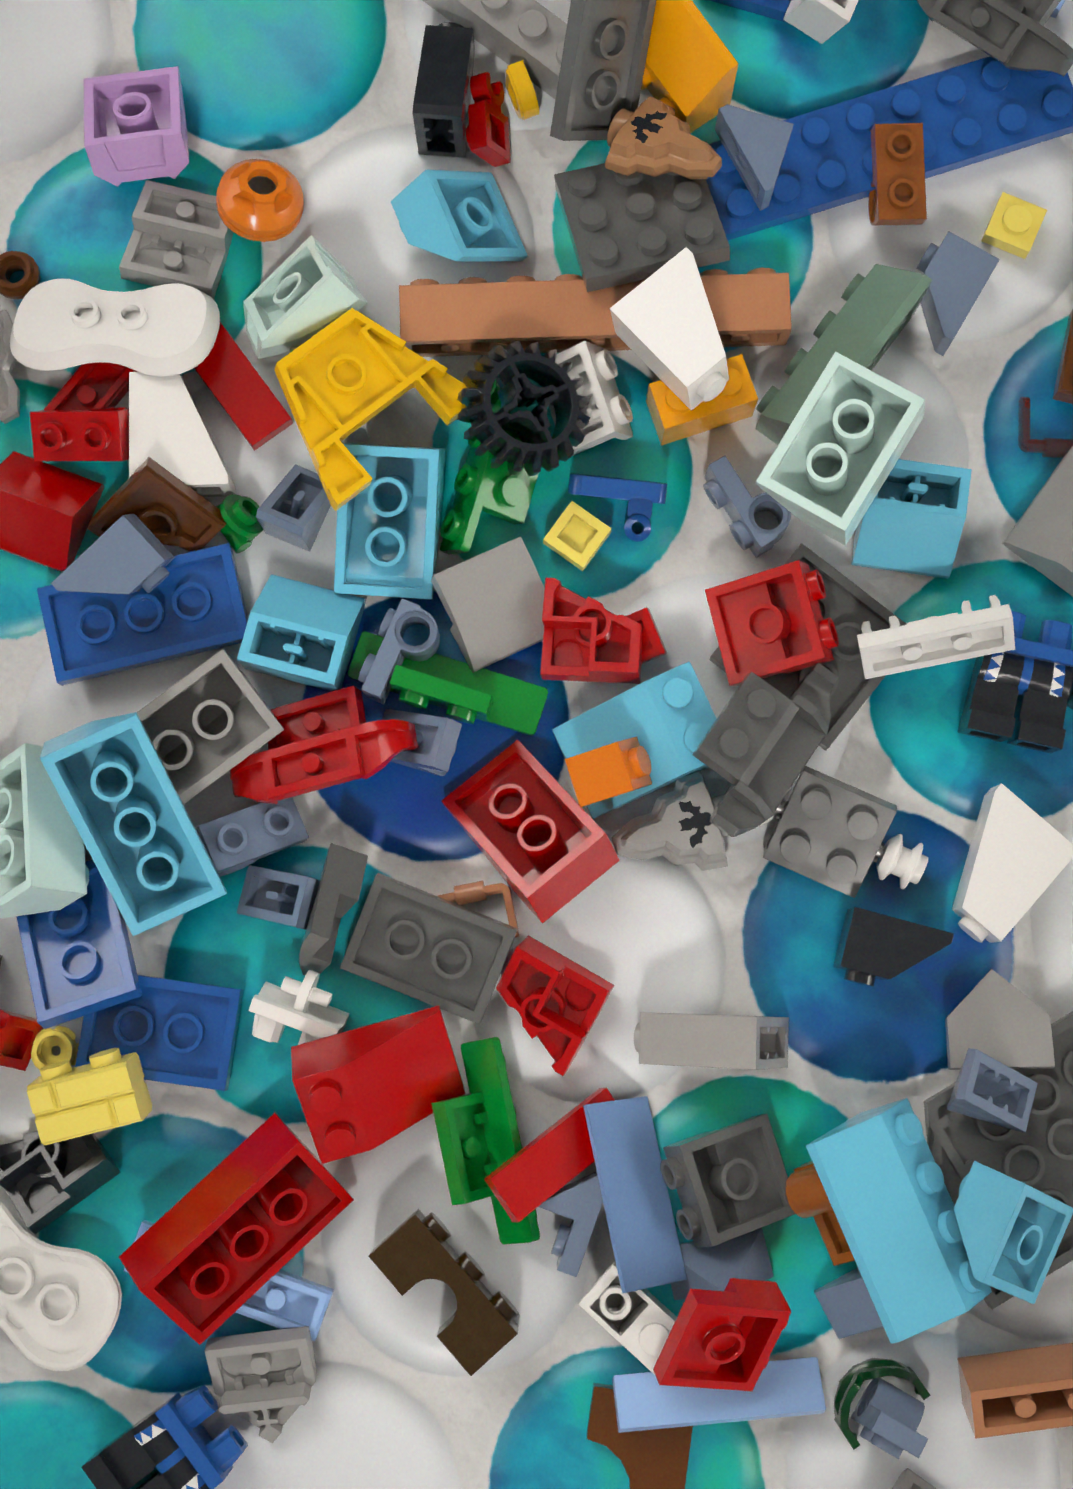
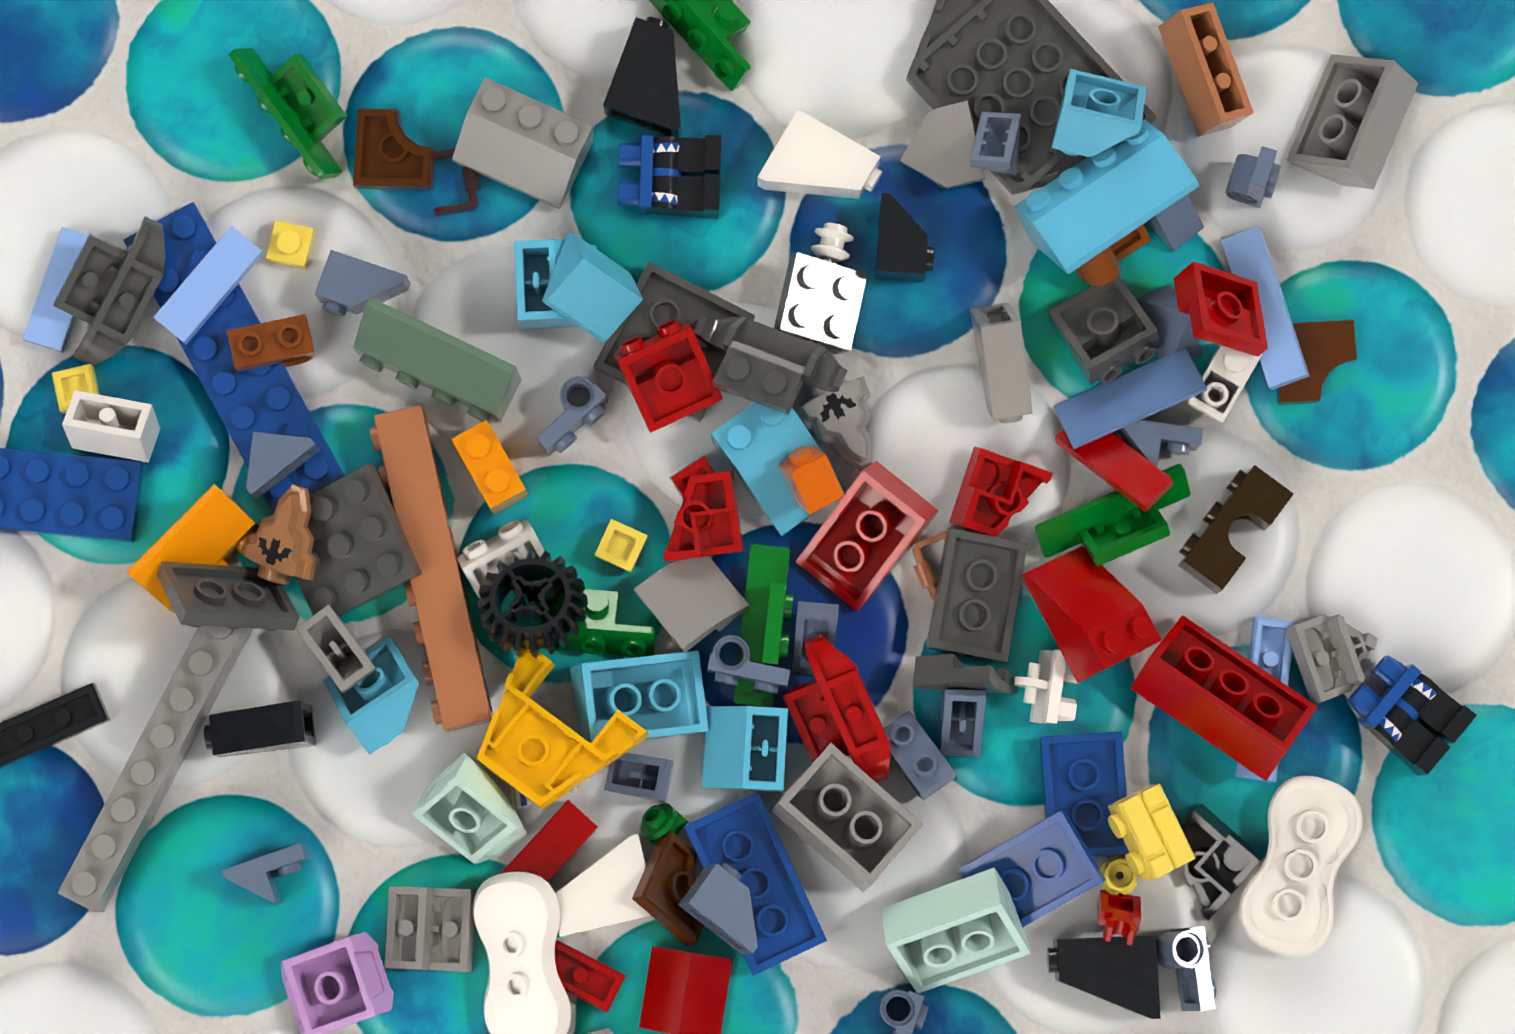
camera: 105 degrees left, 0 degrees up
red plate [30,407,129,461] -> none
medium azure slope [40,712,227,936] -> none
orange piece [216,159,304,242] -> none
red plate [466,72,511,167] -> none
yellow tile [505,60,540,120] -> none
blue piece [568,473,667,542] -> none
white slope [610,247,729,410] -> none
light aqua slope [756,351,925,546] -> none
dark green helmet [834,1358,931,1450] -> none
white plate [857,595,1015,679] -> none
none -> light blue tile [153,226,264,345]
none -> sand blue slope [222,843,311,904]
none -> light grey slope [296,604,376,694]
none -> medium azure slope [542,232,643,342]

